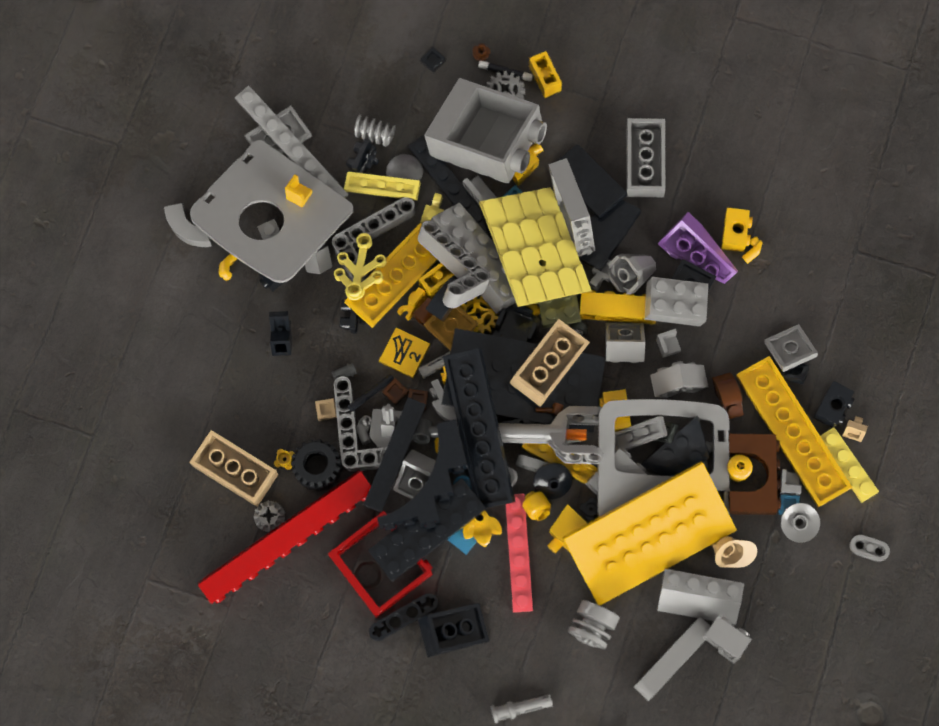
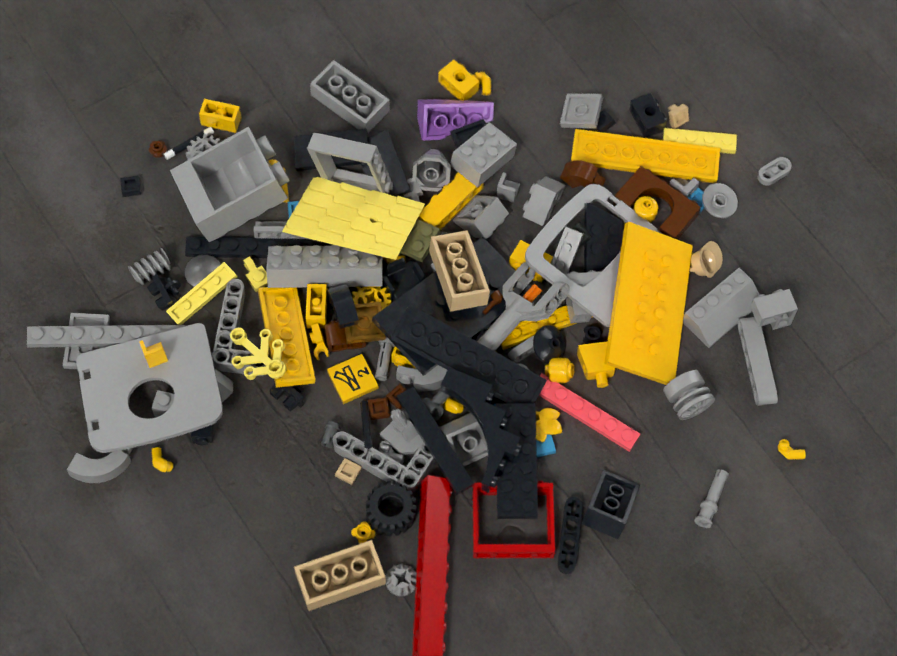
camera: 60 degrees left, 10 degrees down
black brick [269,311,292,356] -> none
light grey beam [417,221,491,308] -> none

